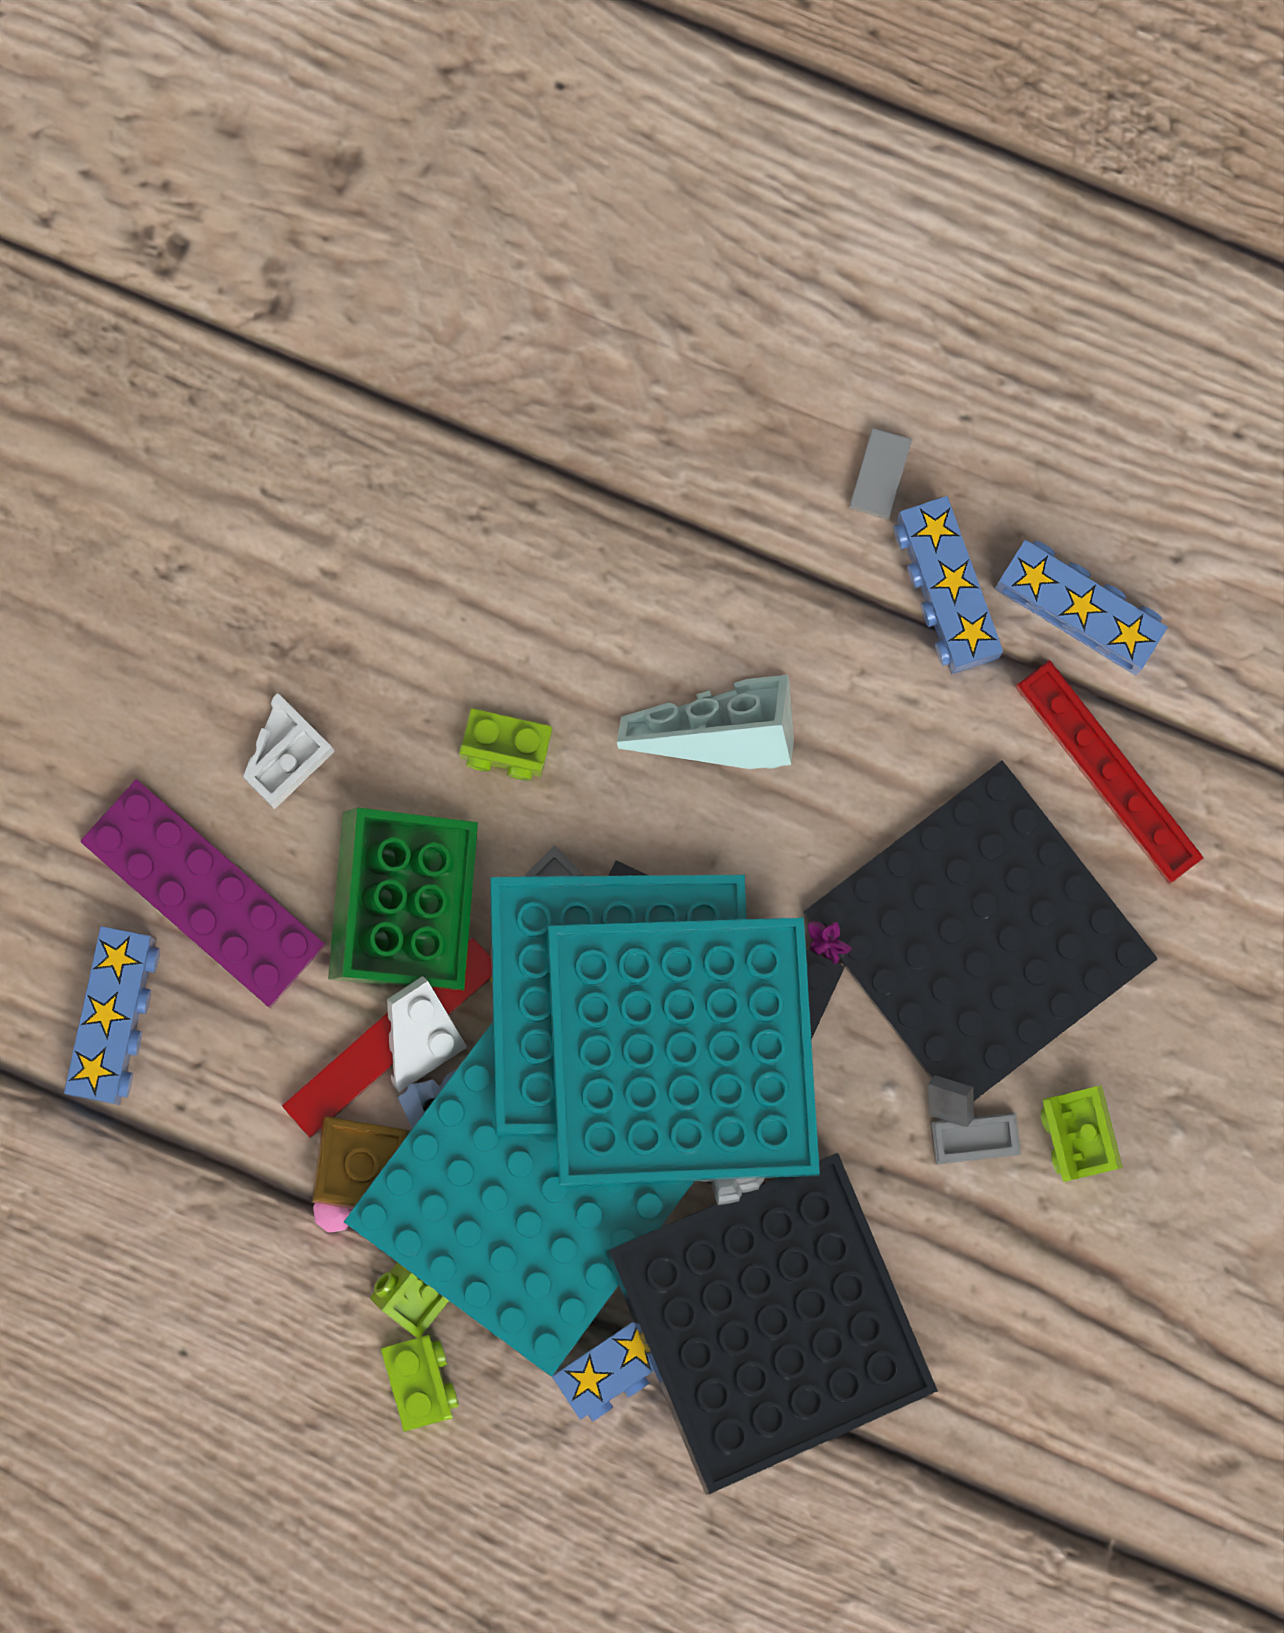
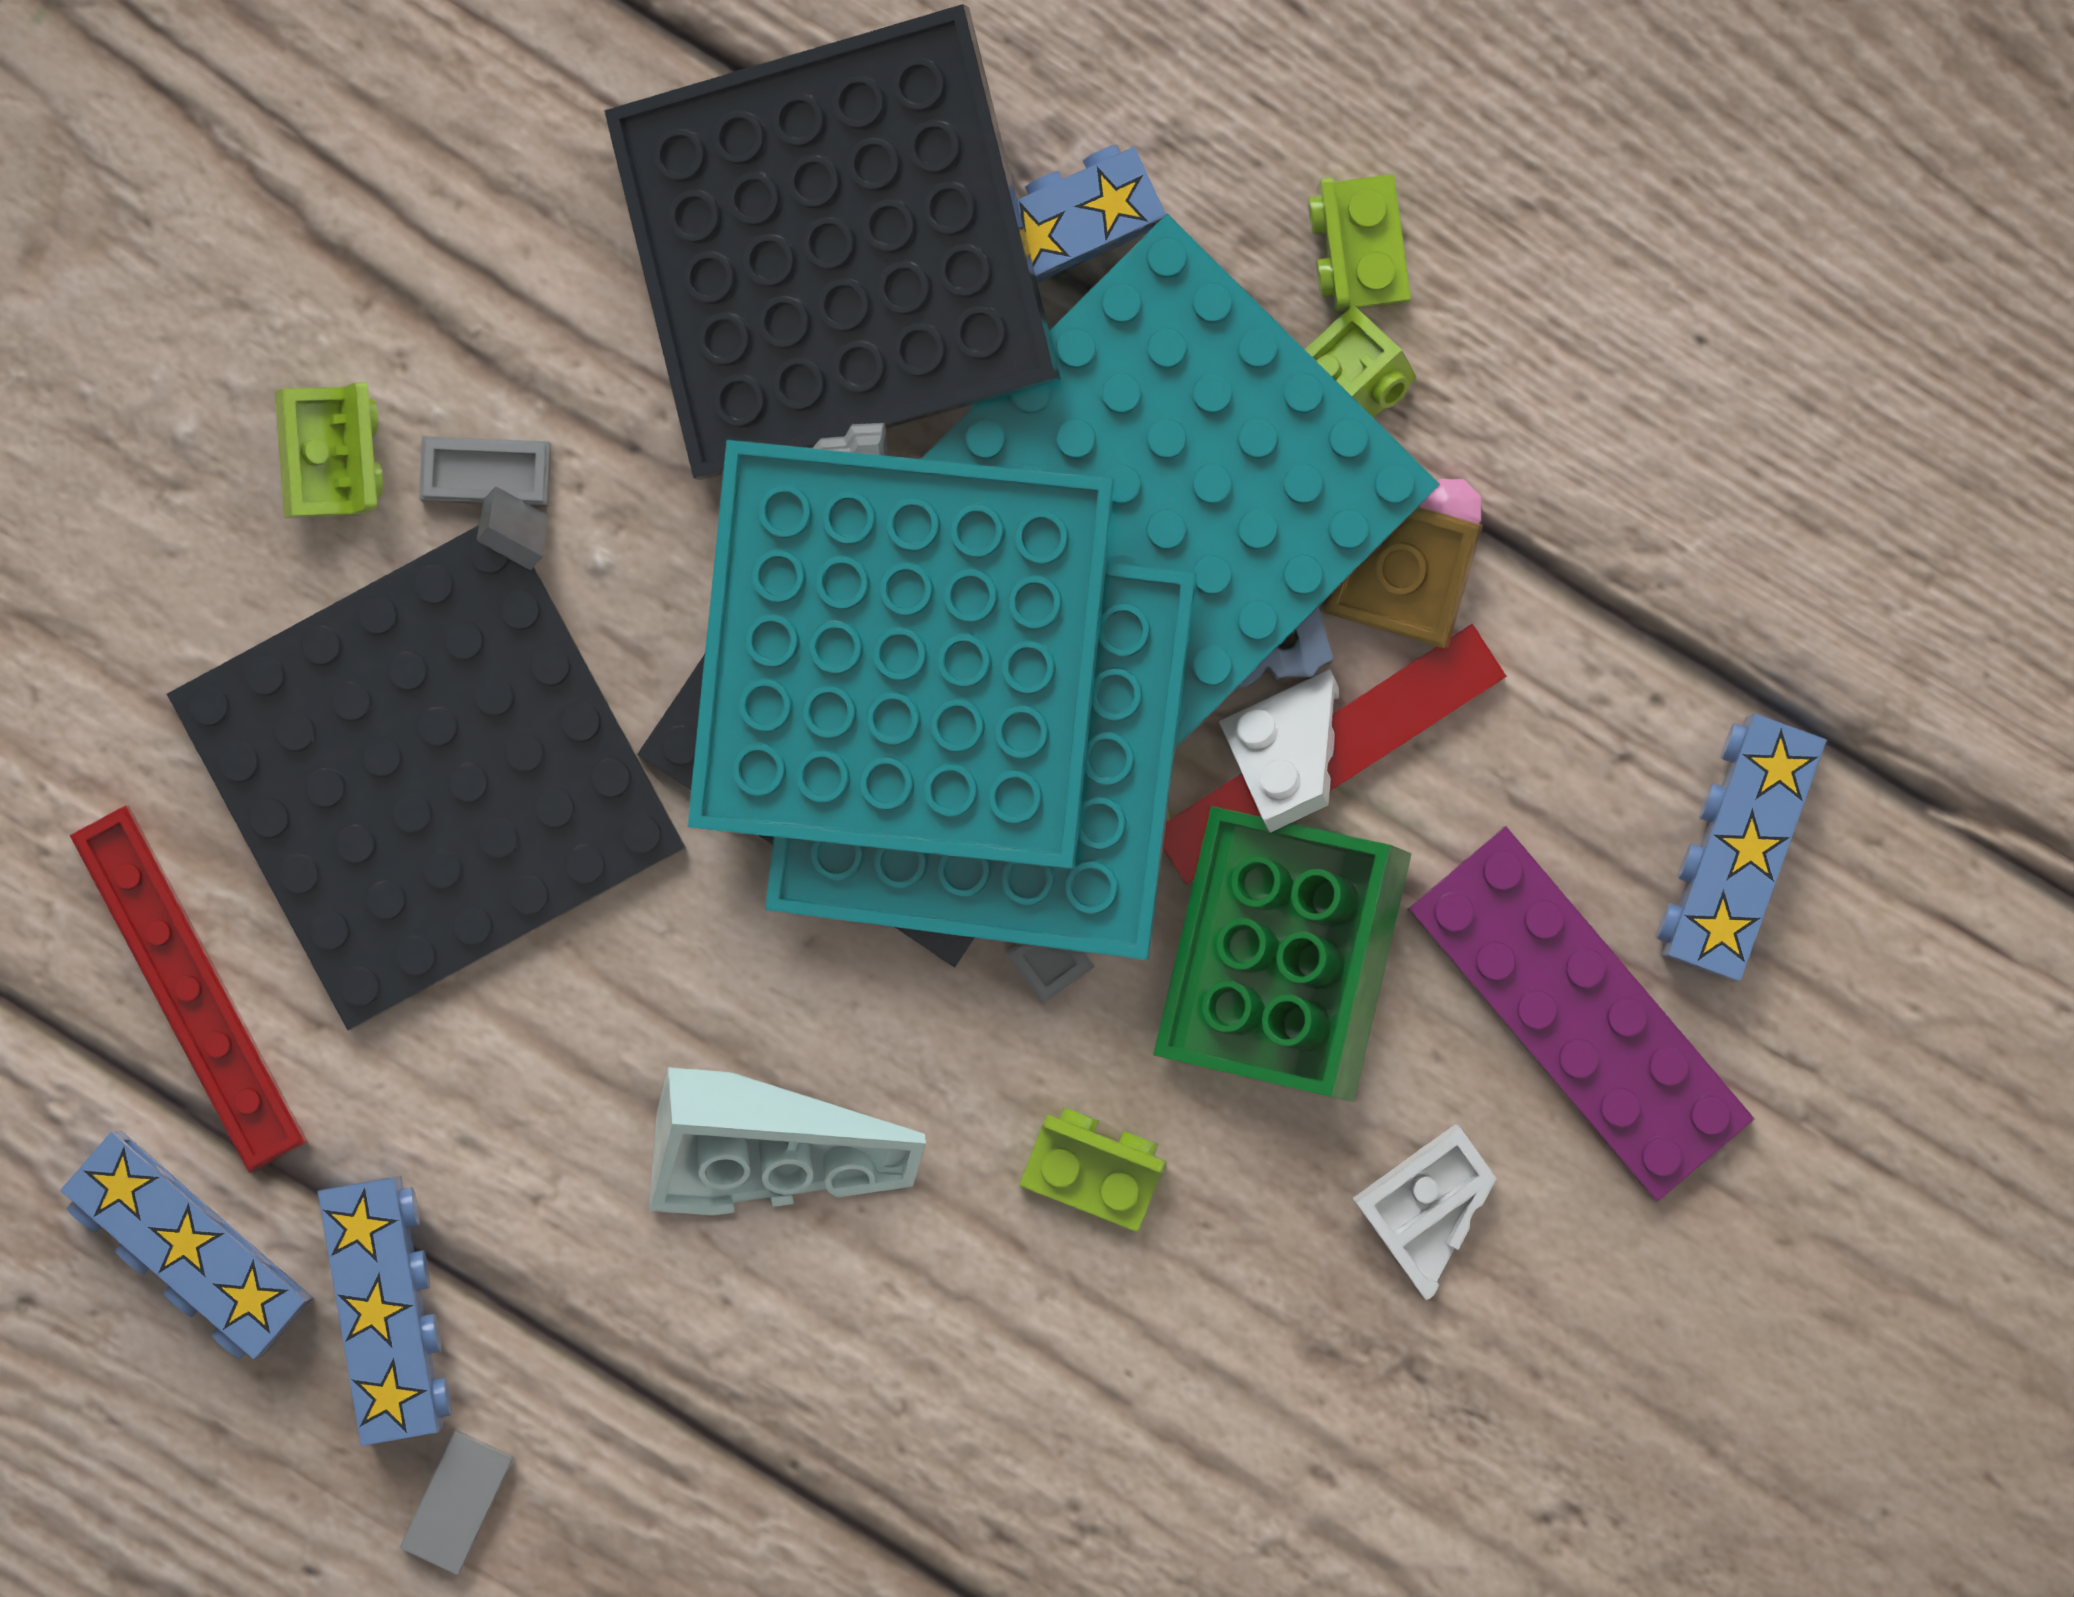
camera: 165 degrees left, 5 degrees up
magenta plant [808,921,853,965] -> none

